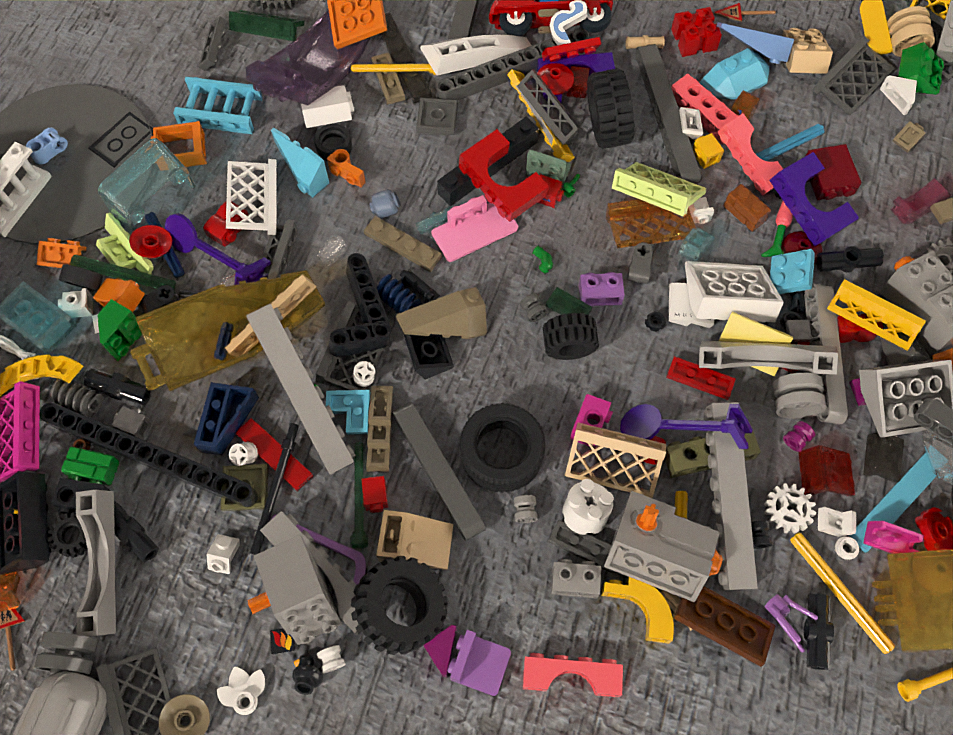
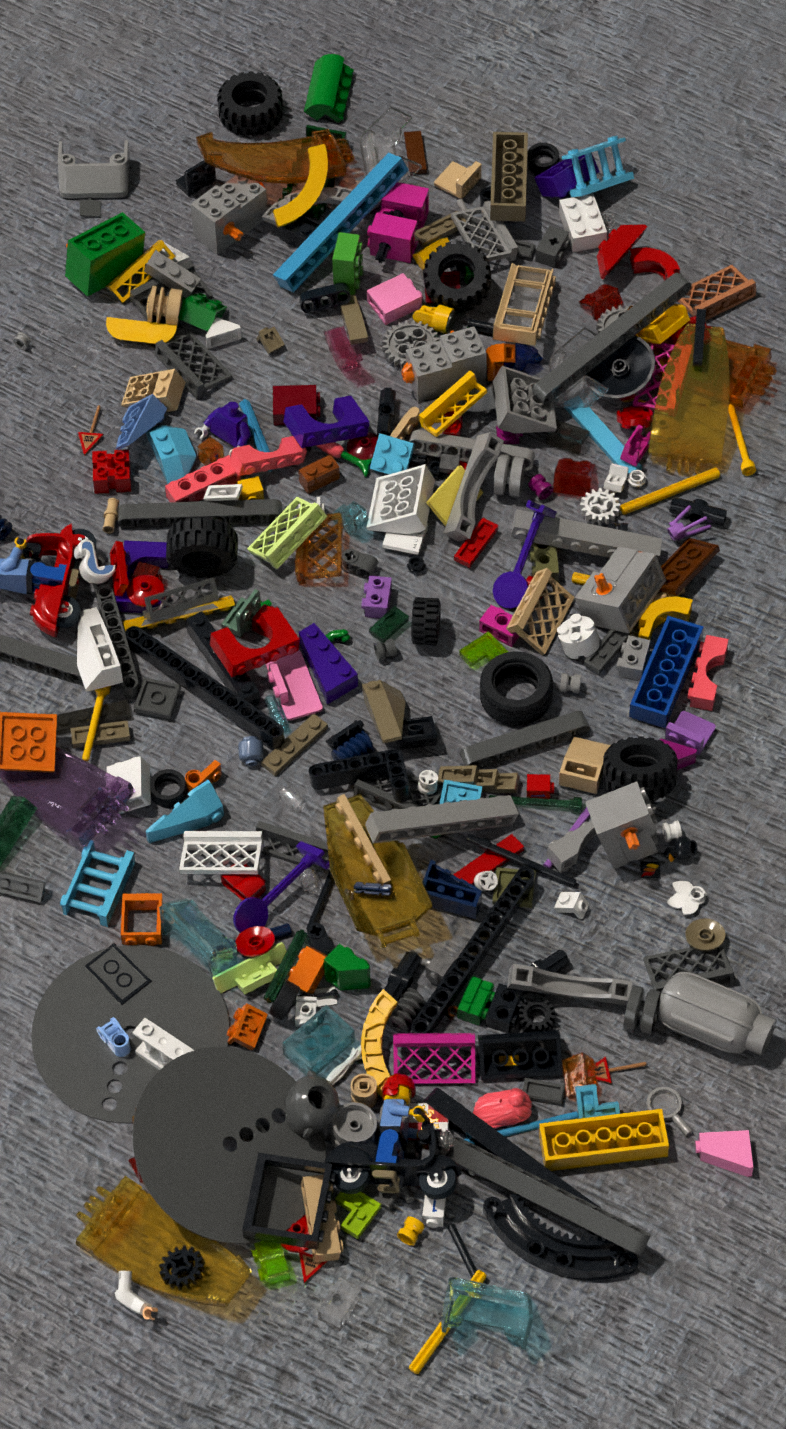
camera: 80 degrees left, 10 degrees down
none -> black beam [125,626,285,748]
none -> dark purple torso [194,402,251,457]
none -> dark purple wedge [299,623,358,705]
none -> tan hinge [390,407,420,440]
none -> clear neon green plate [459,631,508,667]
none -> blue brick [629,616,704,728]

